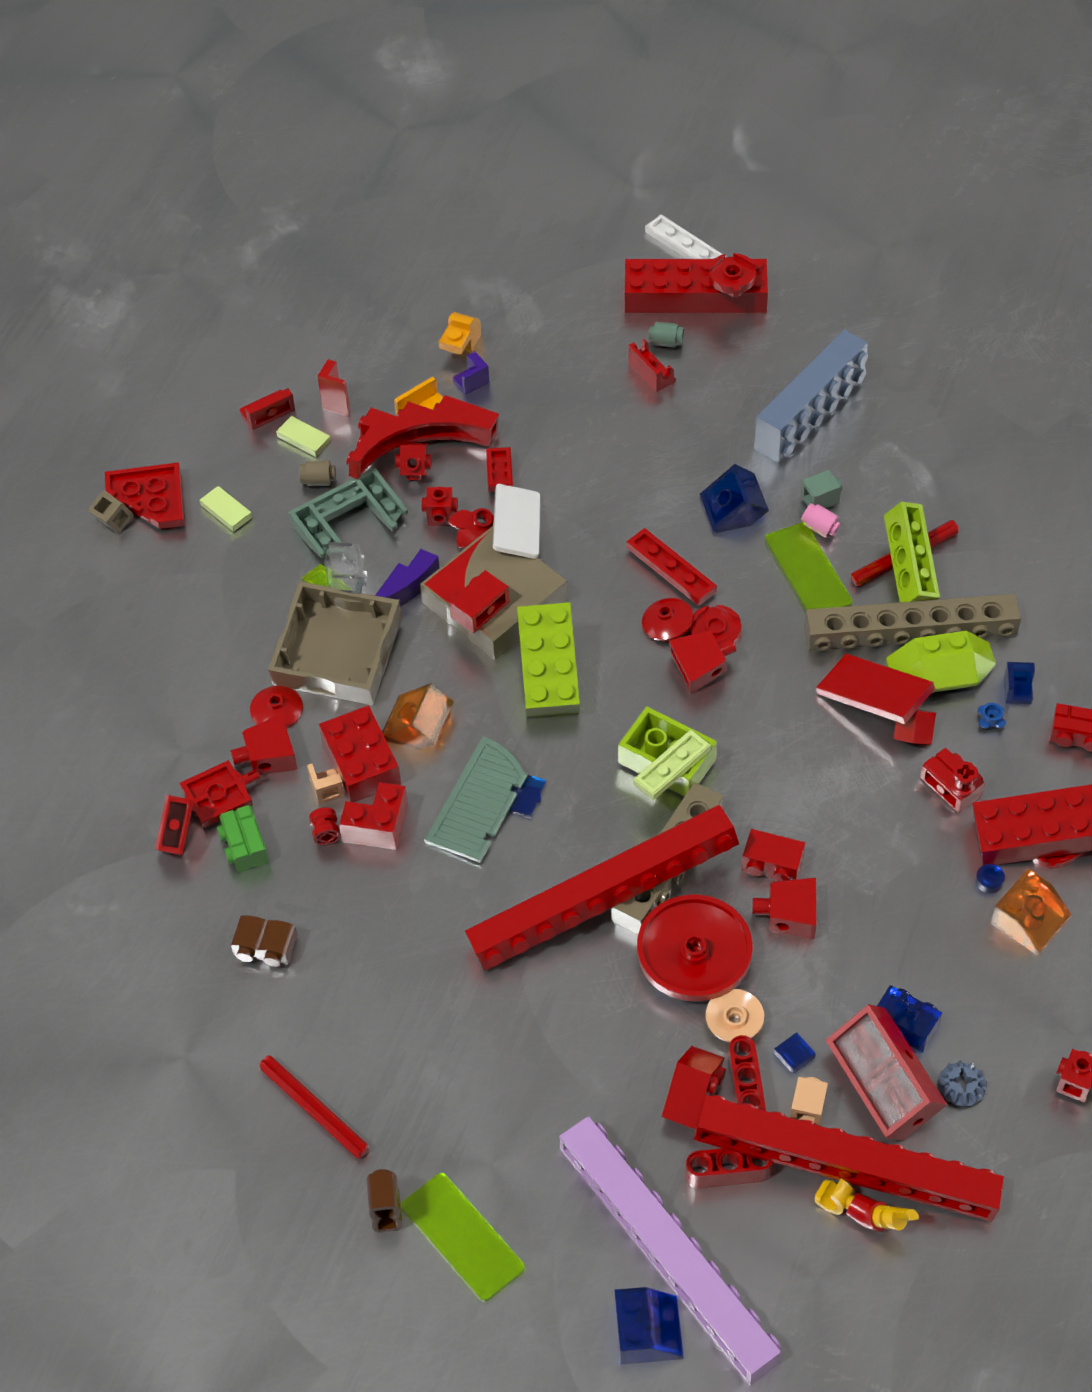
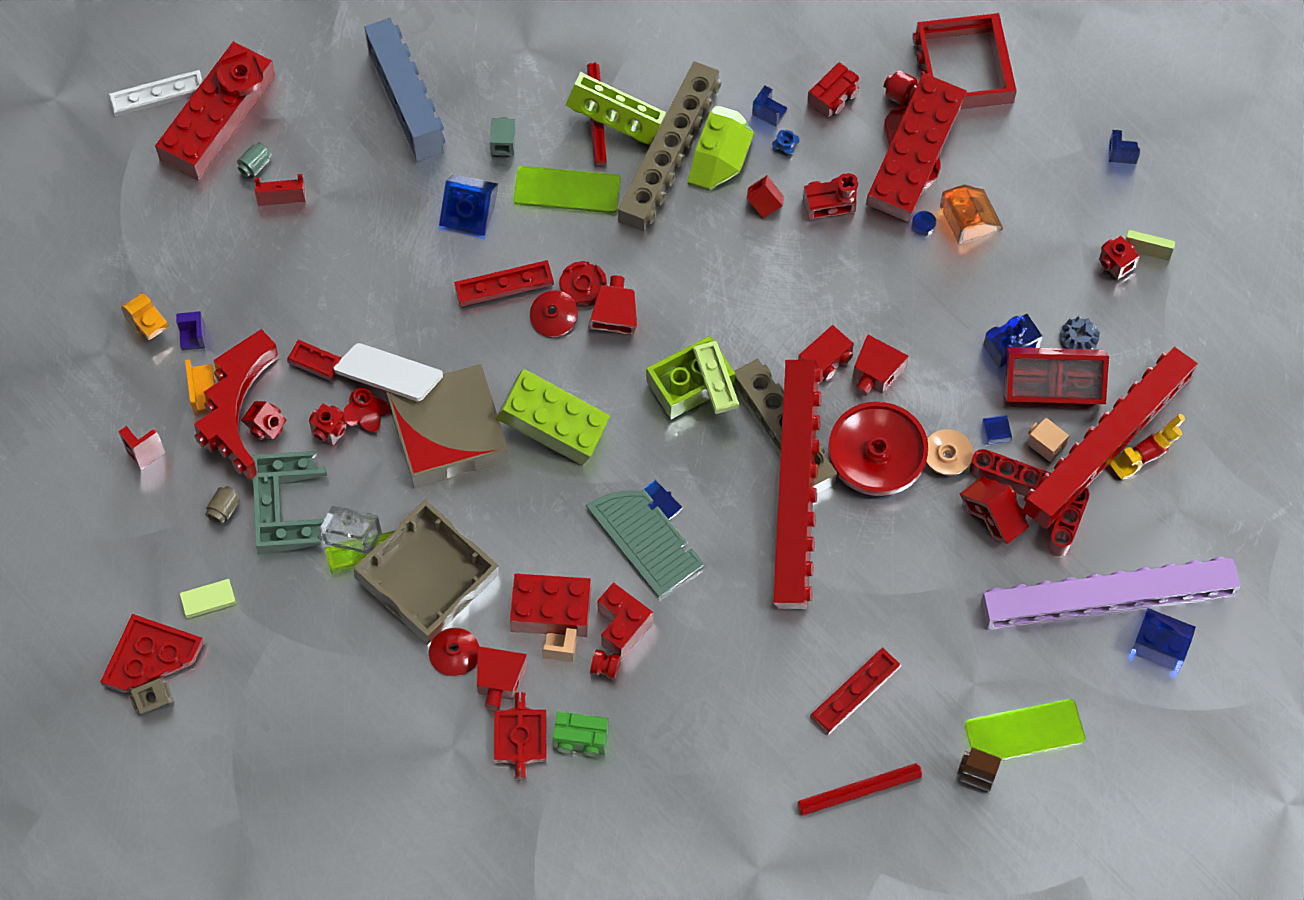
camera: 65 degrees left, 10 degrees up
red brick [155,795,194,855] -> none
reddish brown brick [231,915,298,967] -> none
red panel [239,388,295,430] -> none
yellowish green tile [276,416,331,457] -> none
dark purple slope [375,549,440,606] -> none
clear orange slope [382,683,454,750] -> none
red brick [449,570,509,634] -> none
bright pink brick [801,503,841,538] -> none
red tile [816,653,935,724] -> none
none -> red tile [810,647,901,735]

